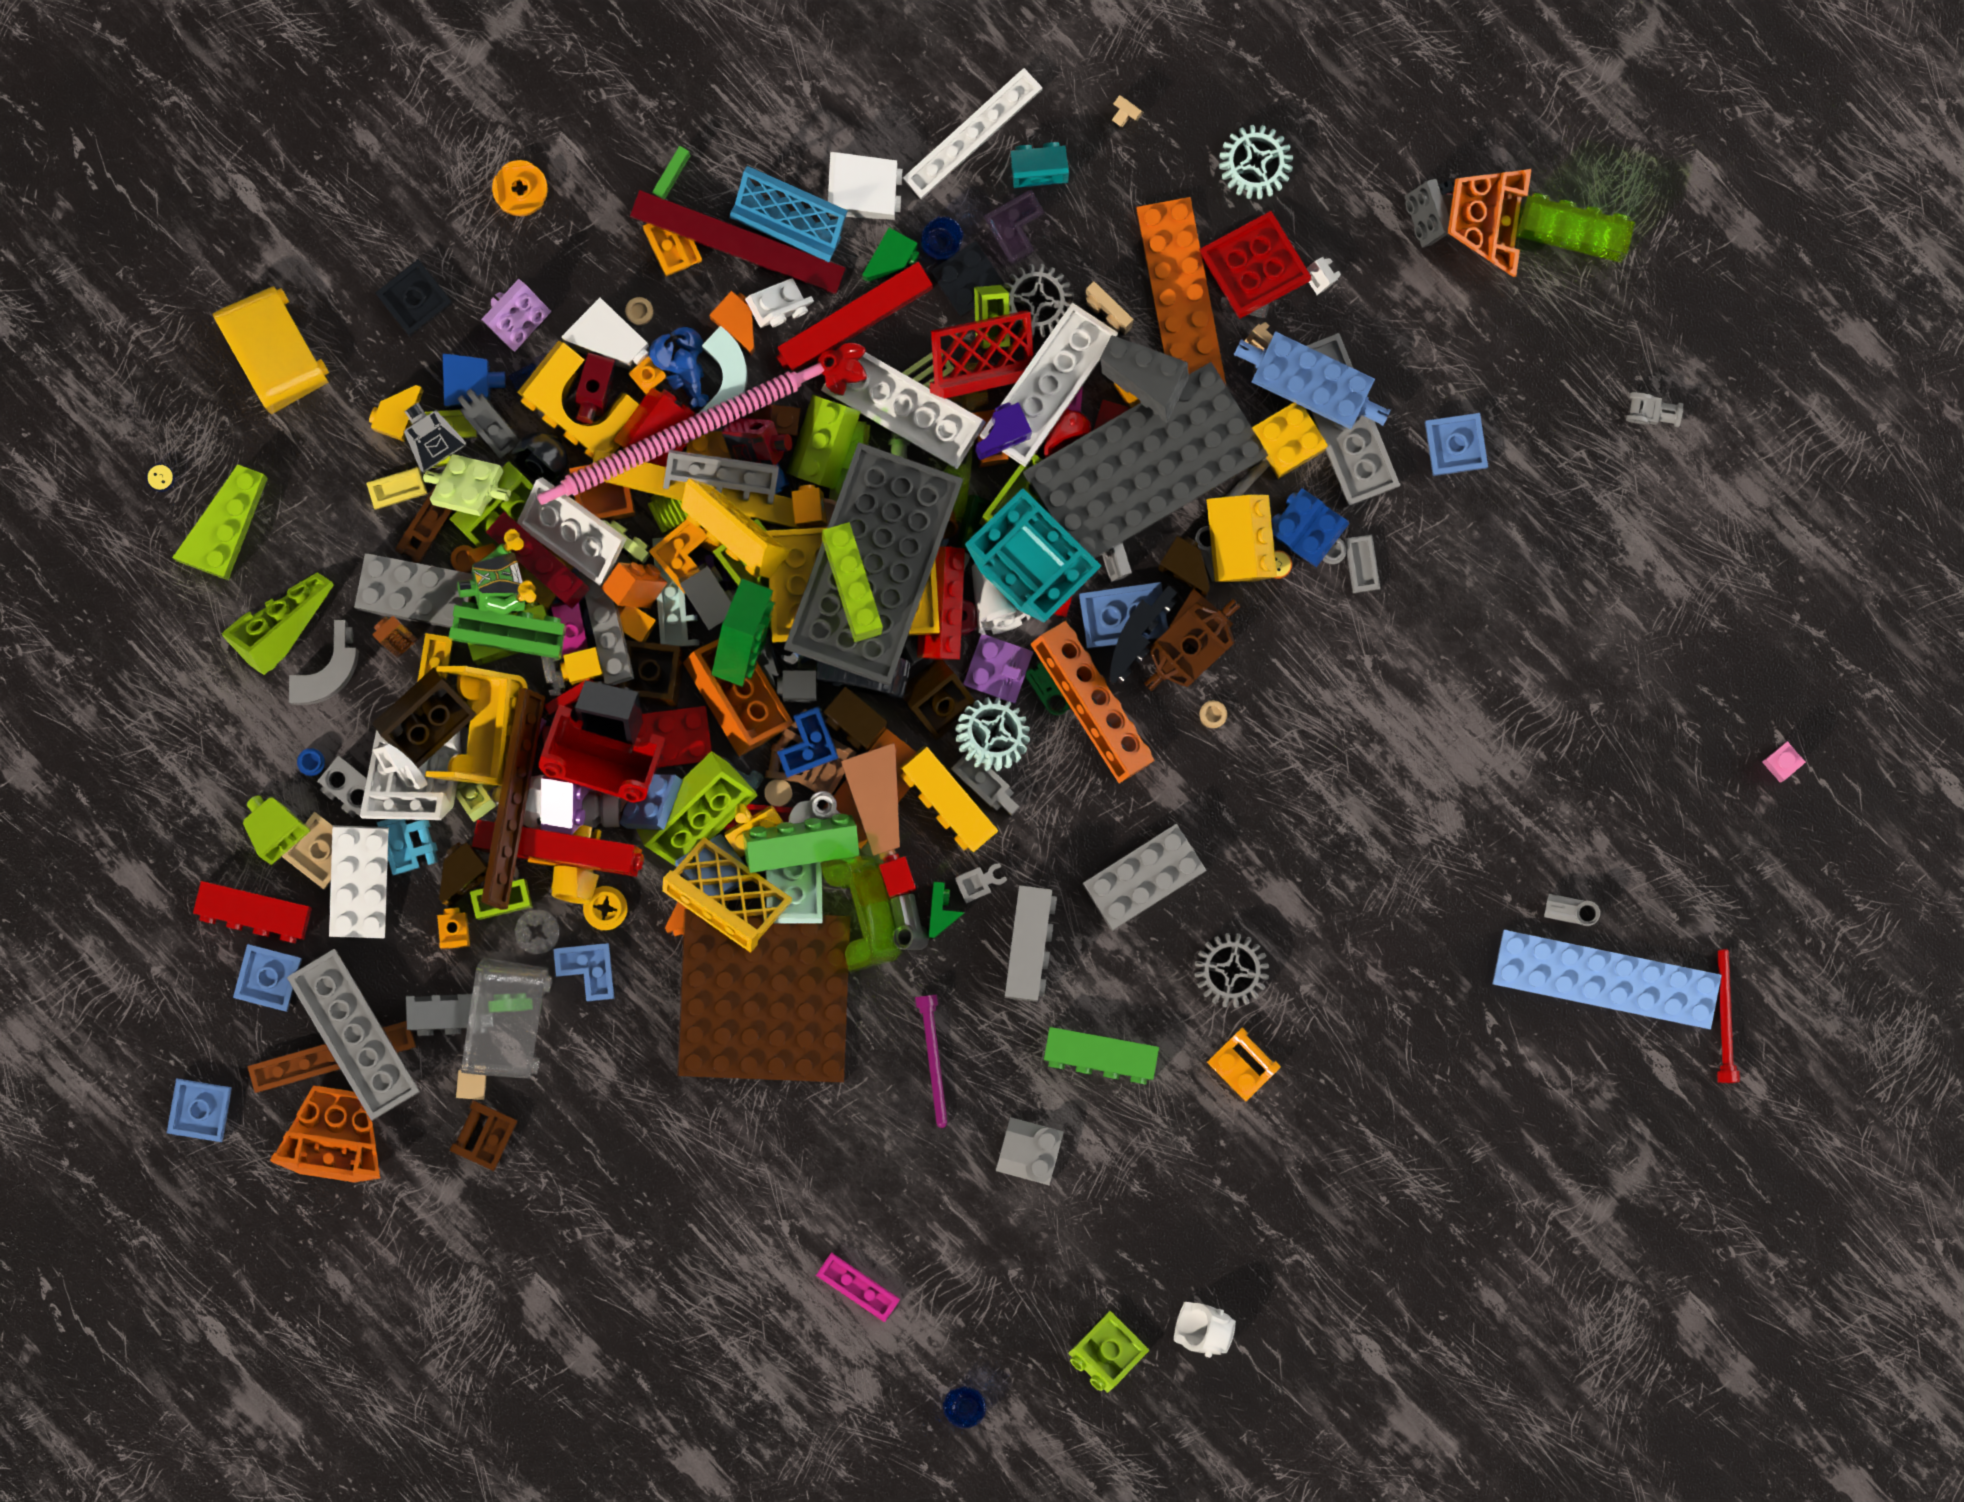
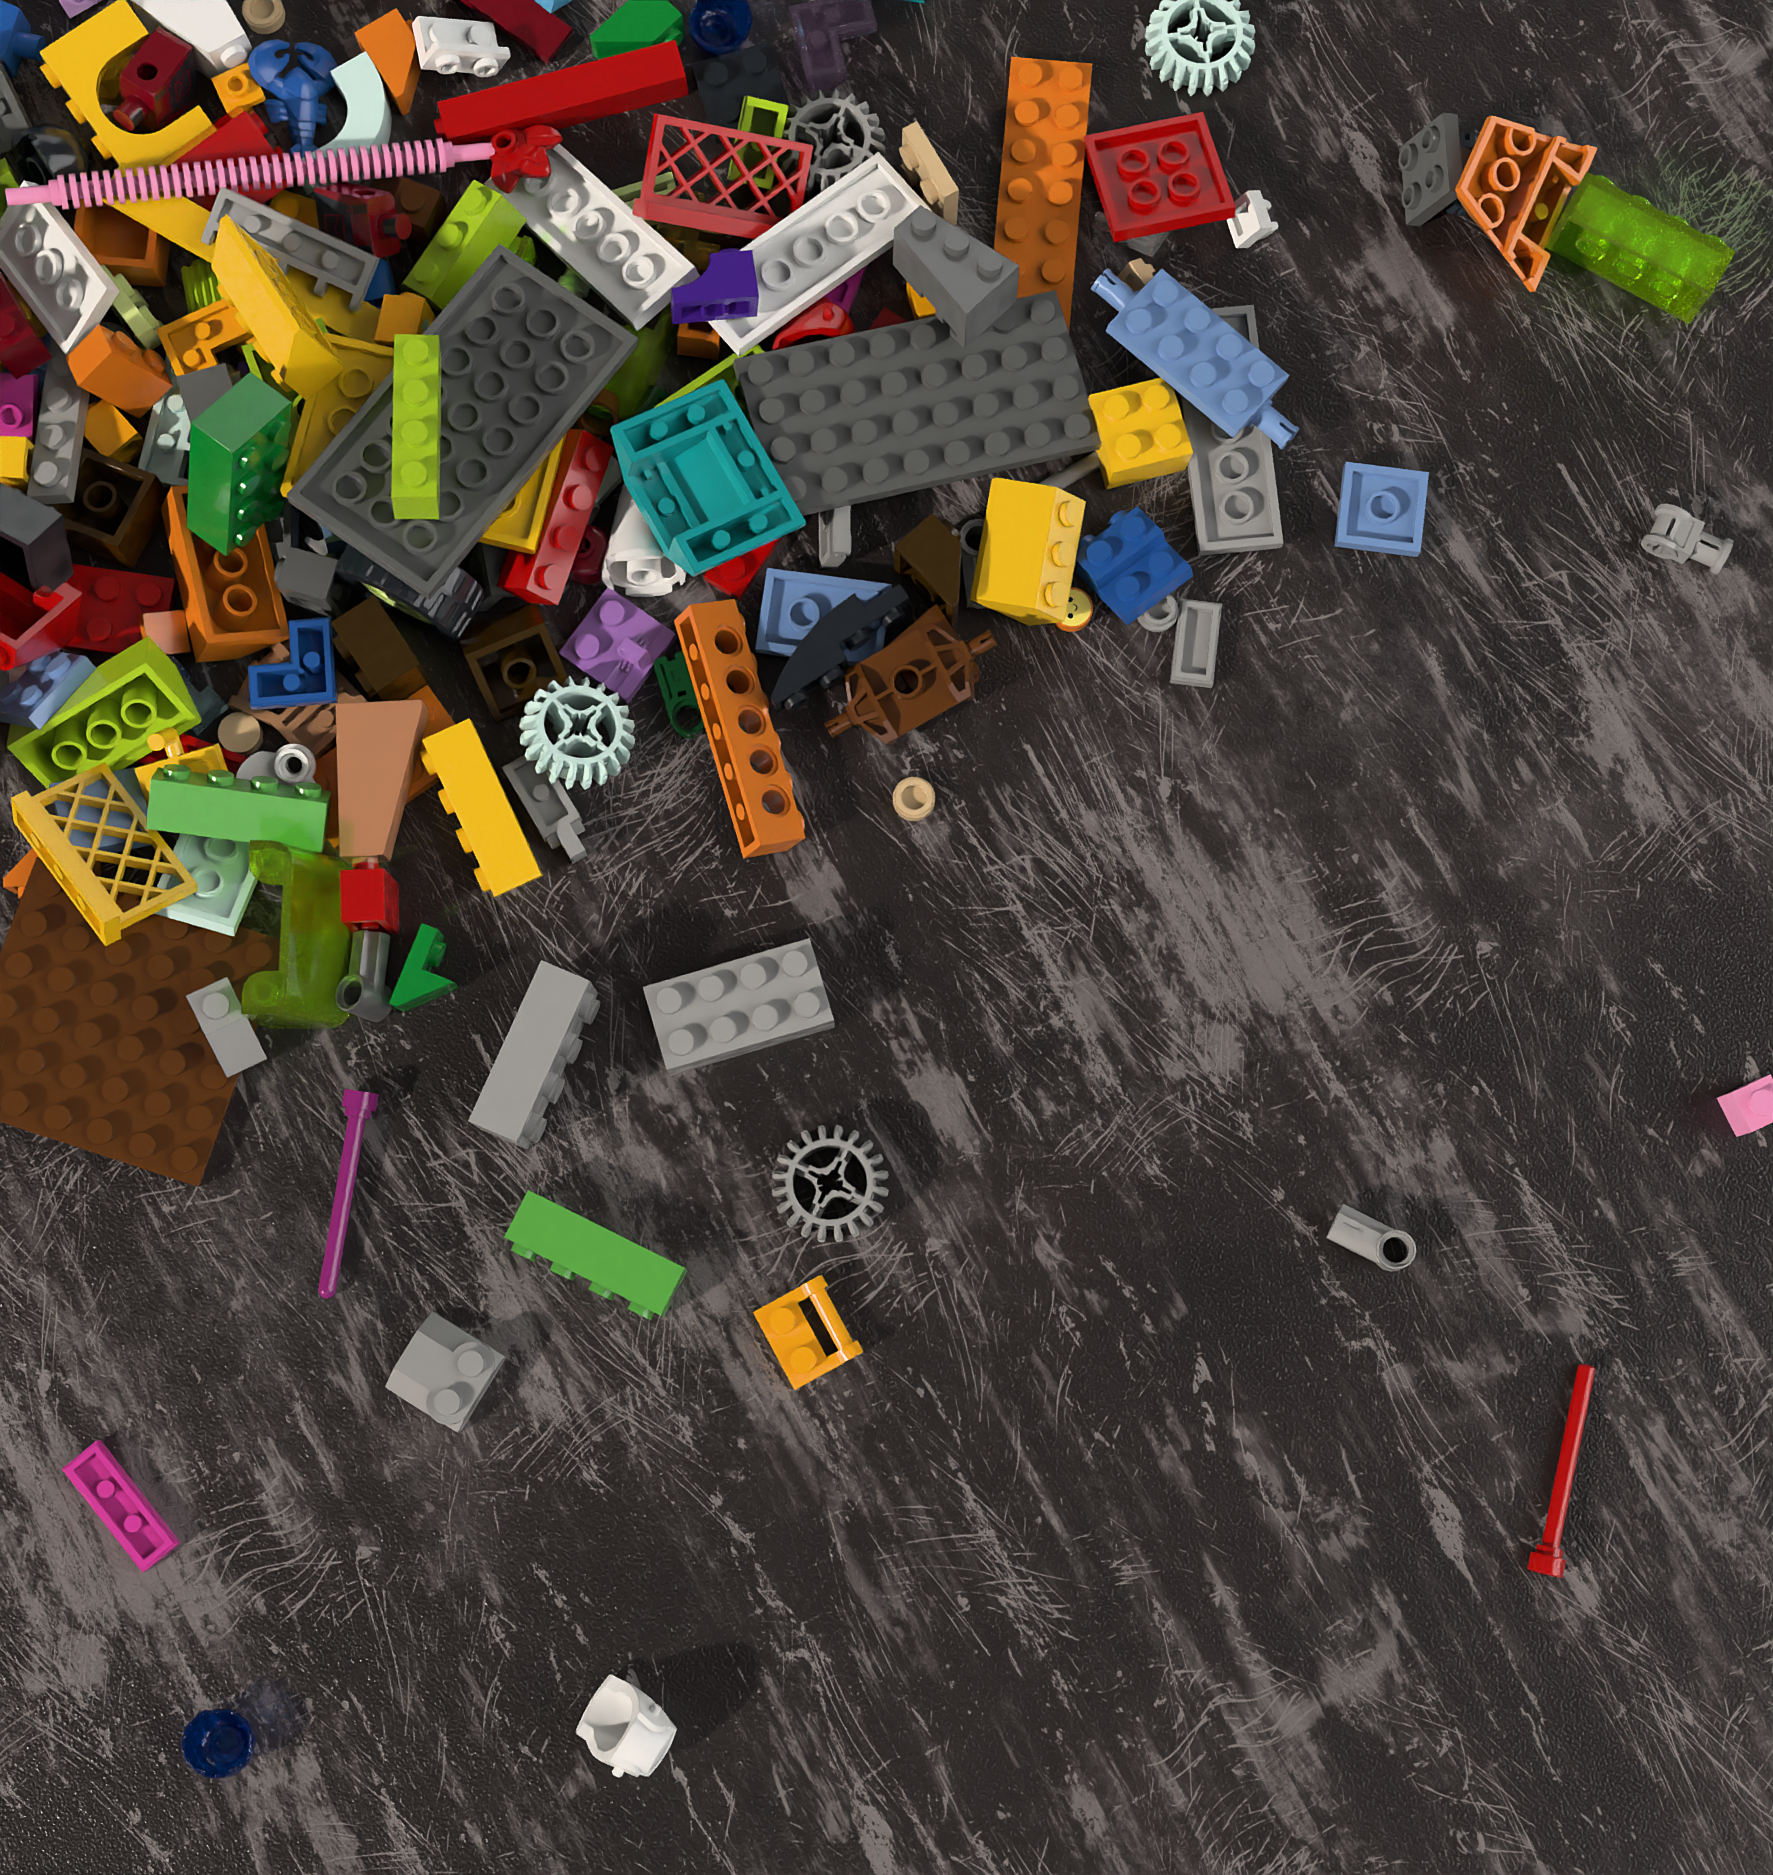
camera: 15 degrees right, 5 degrees down
light grey plate [955,863,1007,904] -> none
lime plate [1068,1311,1149,1393] -> none
light blue plate [1492,930,1721,1029] -> none
none -> orange tile [138,610,191,655]
none -> light grey slope [186,977,267,1078]

